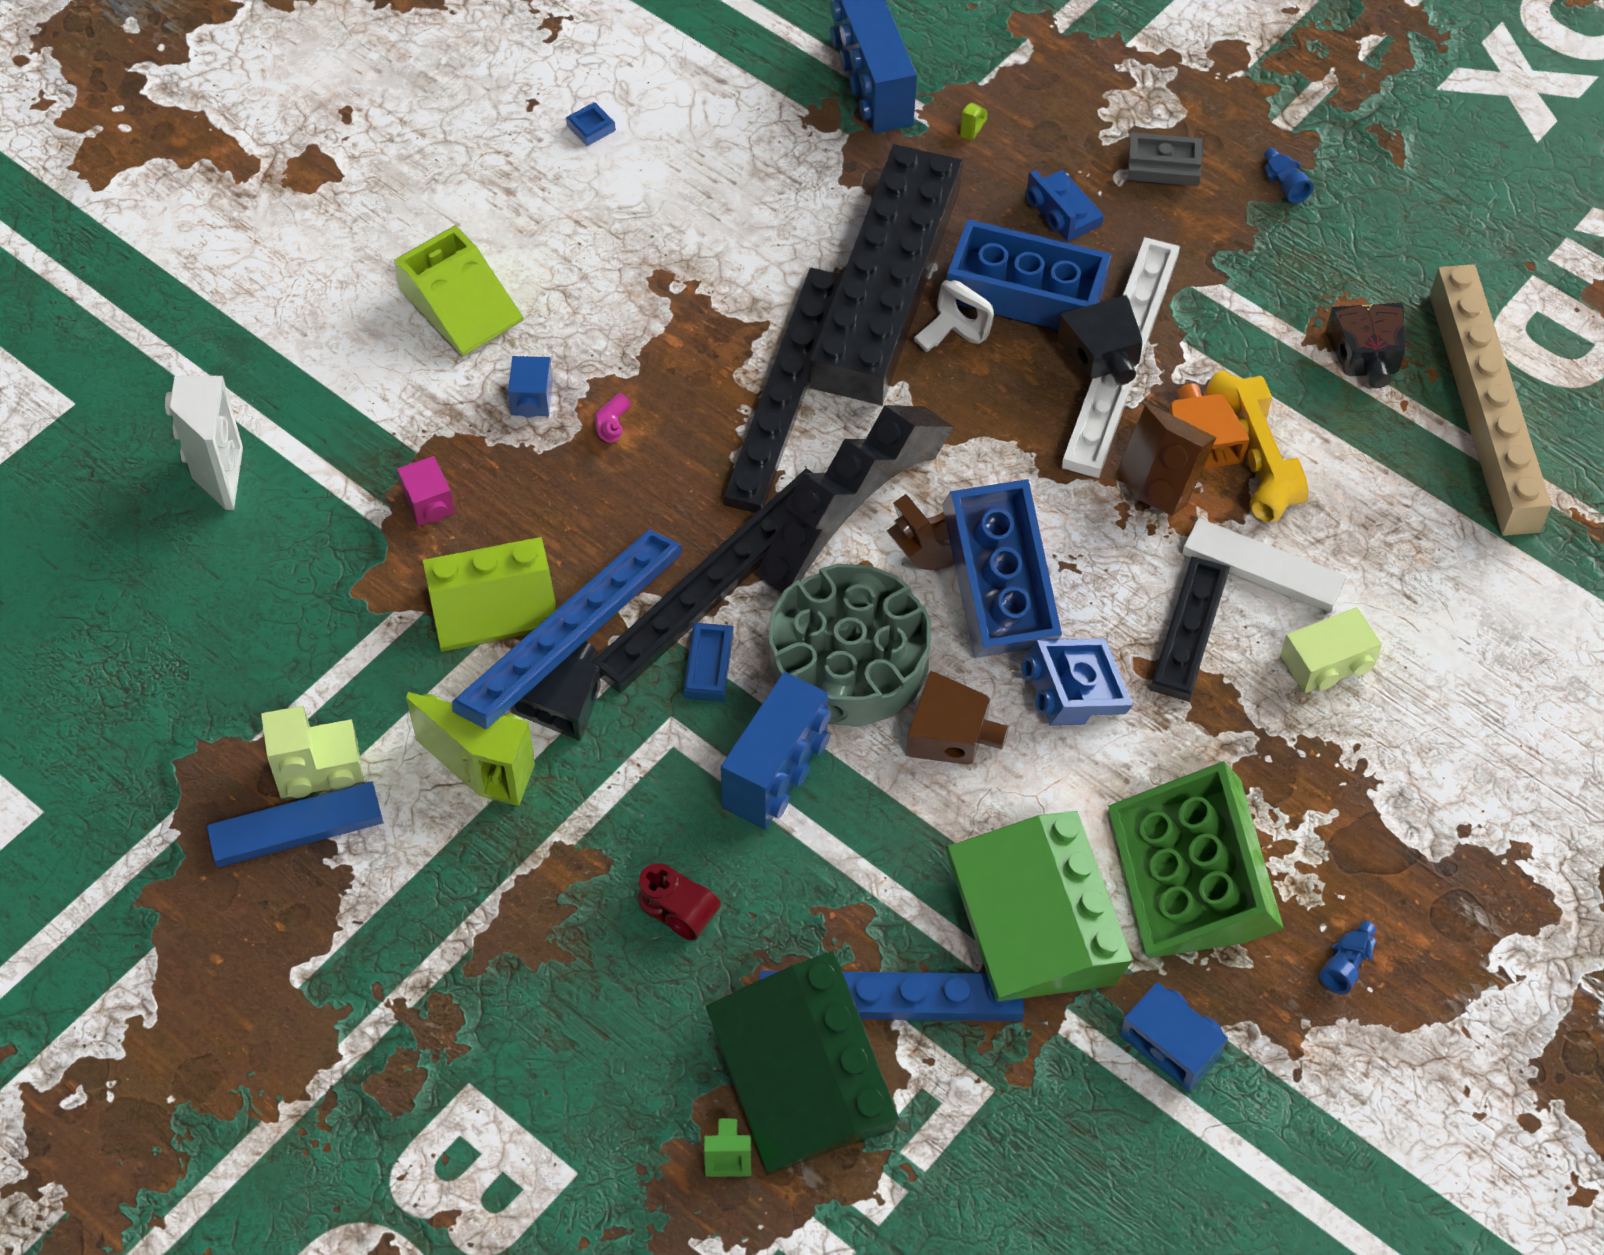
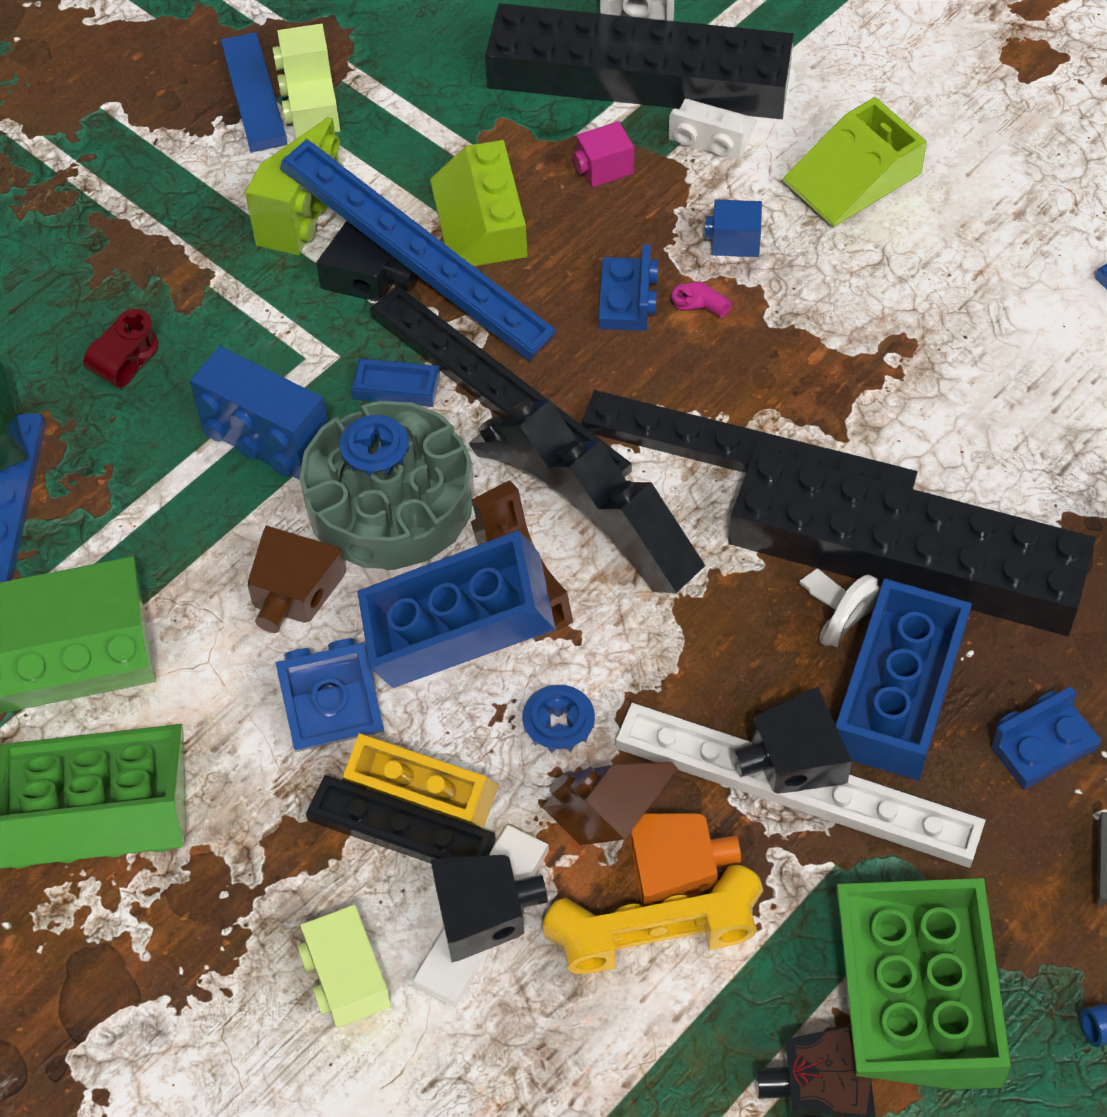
camera: 95 degrees right, 0 degrees up
none -> blue gear [339,415,409,476]
none -> yellow brick [343,733,499,829]
none -> black torso [431,855,548,962]
none -> black brick [485,3,794,120]
none -> blue gear [522,685,595,753]
none -> blue bracket [599,244,658,331]
none -> white bracket [669,99,756,160]
none -> bright green slope [837,878,1011,1090]

